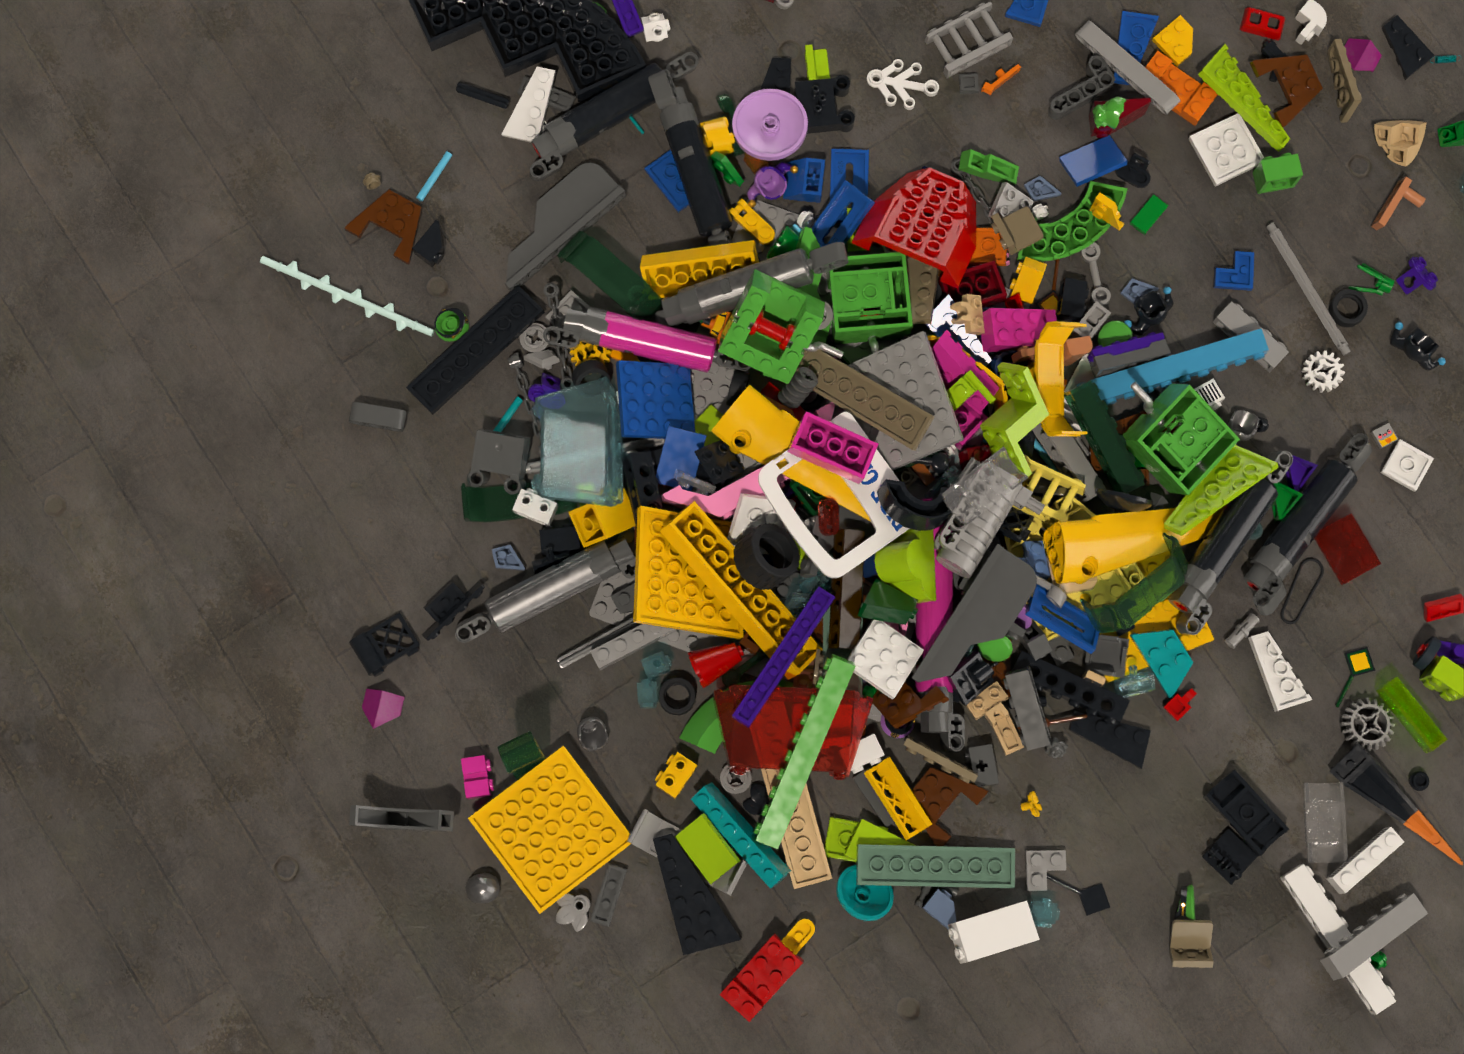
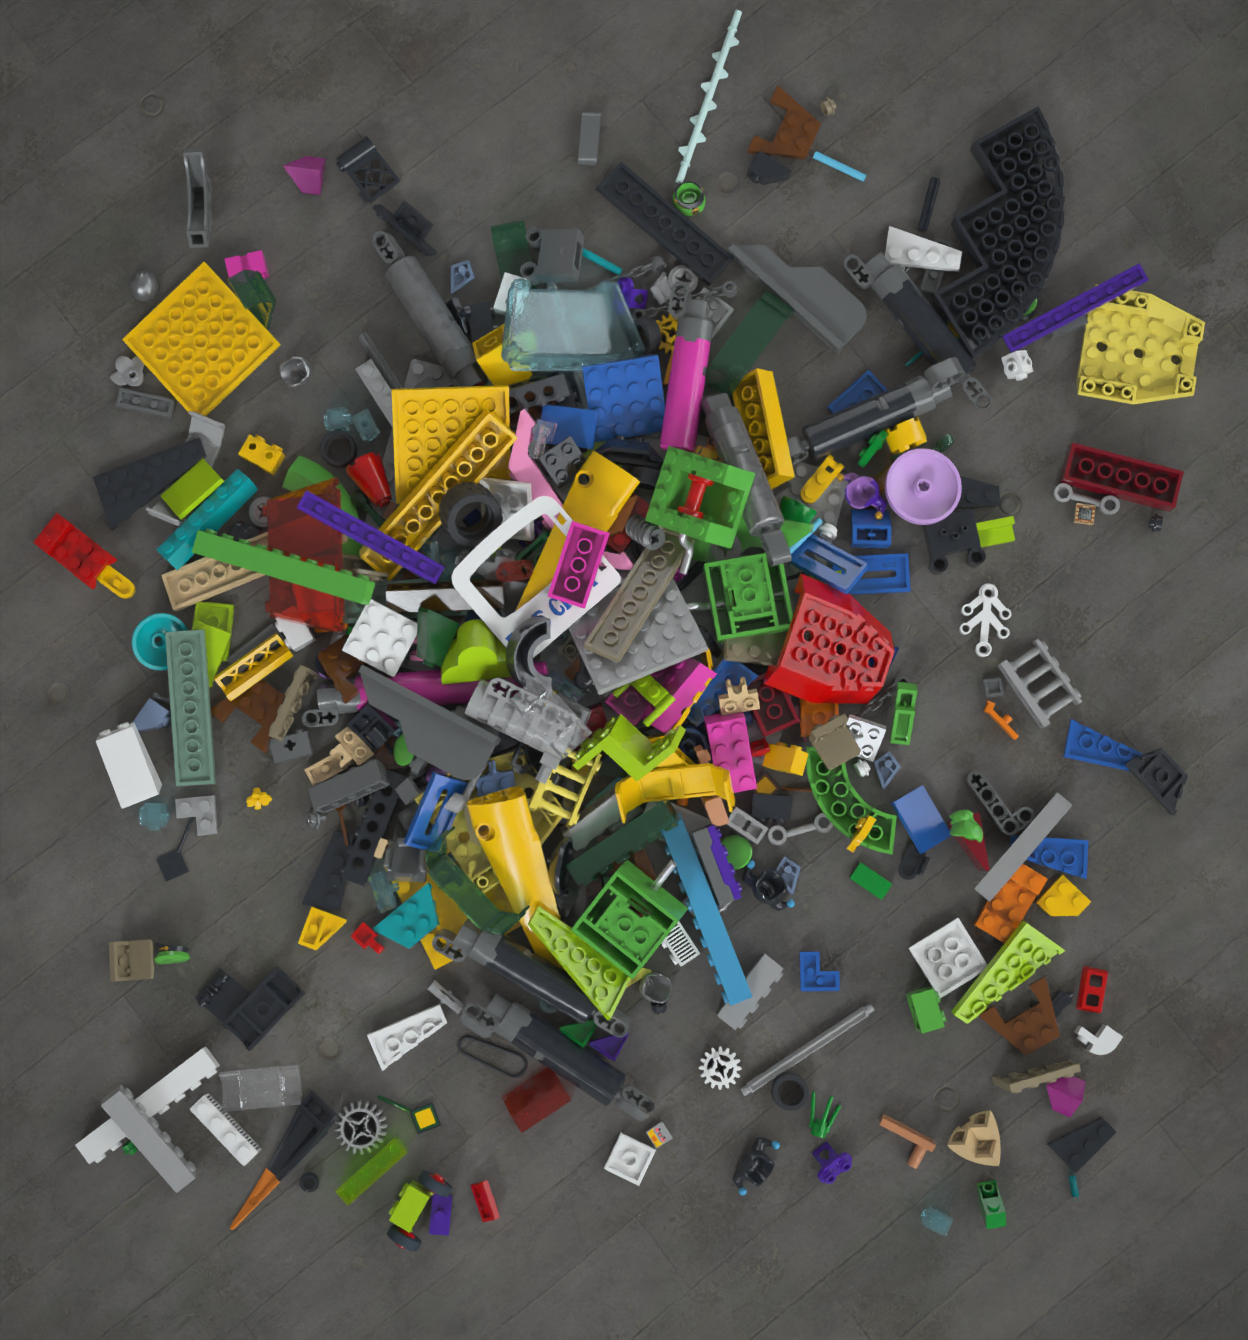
camera: 85 degrees right, 5 degrees up
none -> yellow wing [298,907,347,950]
none -> black wedge [589,436,664,469]

